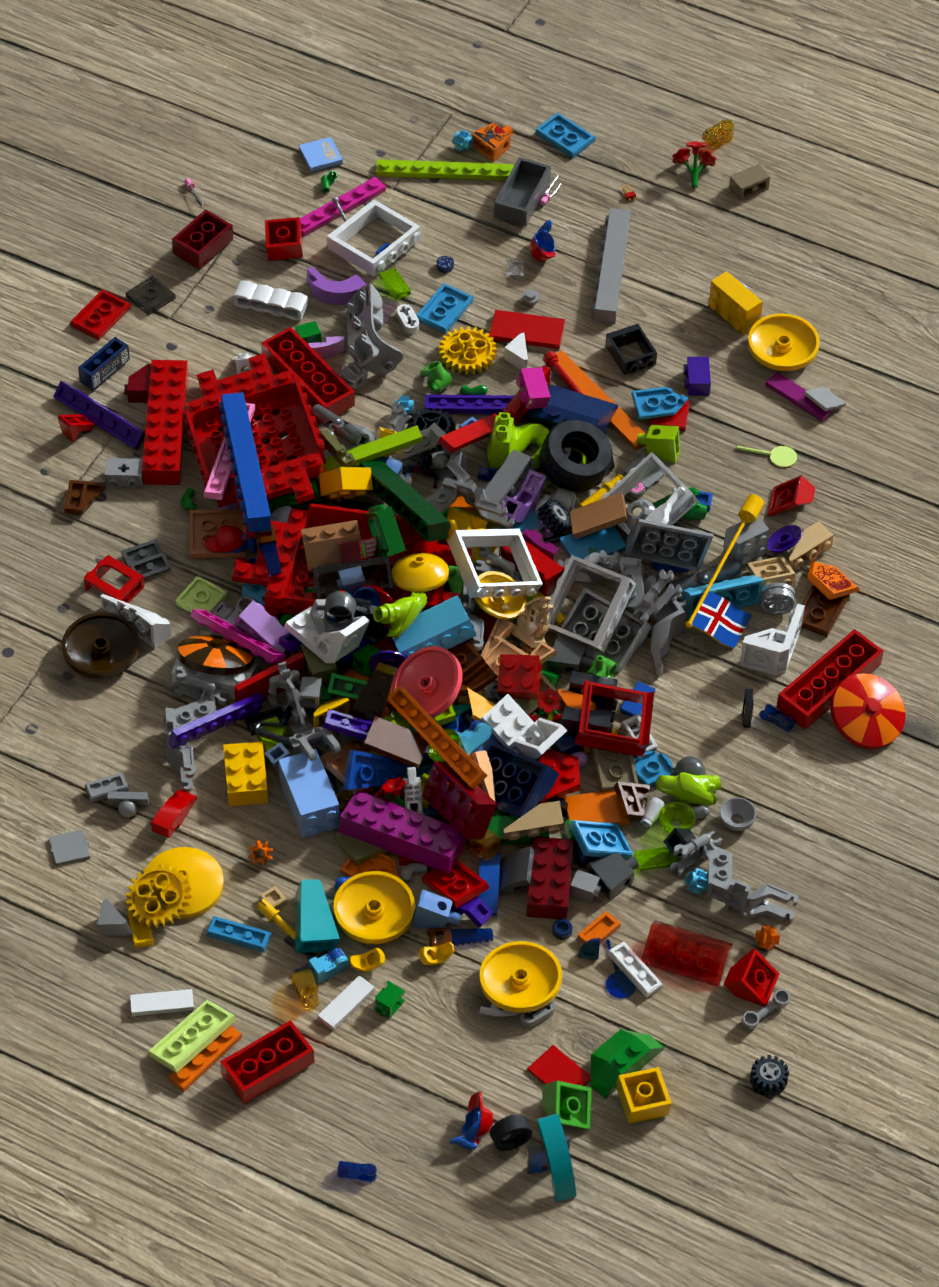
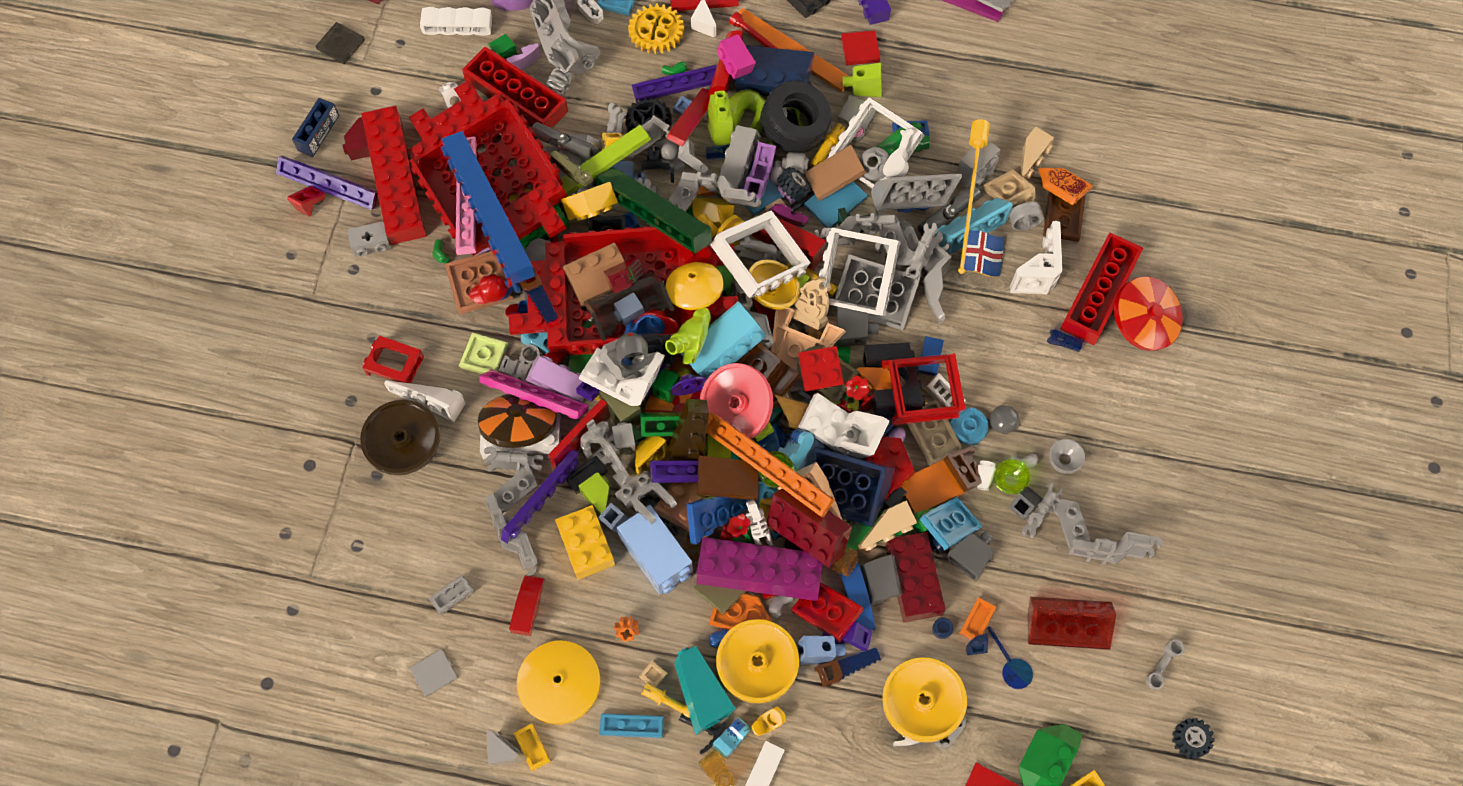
camera: 15 degrees left, 15 degrees up
reddish brown wing [64,480,105,514] -> none
red tile [70,290,131,341] -> none
light grey tile [107,791,149,818] -> none
dark grey slope [121,539,171,579] -> none
yellow gear [125,863,192,928] -> none
black piece [254,705,293,746] -> none
green window [364,504,406,557] -> none
green window [374,981,405,1018] -> none
medium azure gear [395,396,414,418] -> none
yellow hair [419,942,454,966] -> none
bright green piece [420,361,452,394] -> none
light grey brick [570,869,602,904] -> none
bright green piece [586,654,617,678] -> none
white tile [607,942,663,998] -> none
dark azure tile [631,387,688,420] -> none
clear neon green tile [634,847,678,871] -> none
lime animal [656,772,721,806] -> none
medium azure gear [685,868,708,894] -> none
red slope [724,949,780,1007] -> none
yellowish green piece [736,446,797,468] -> none
black tile [742,689,754,728] -> none
orange gear [755,926,780,949] -> none
red slope [767,475,815,517] -> none
dark purple dish [767,525,802,553] -> none

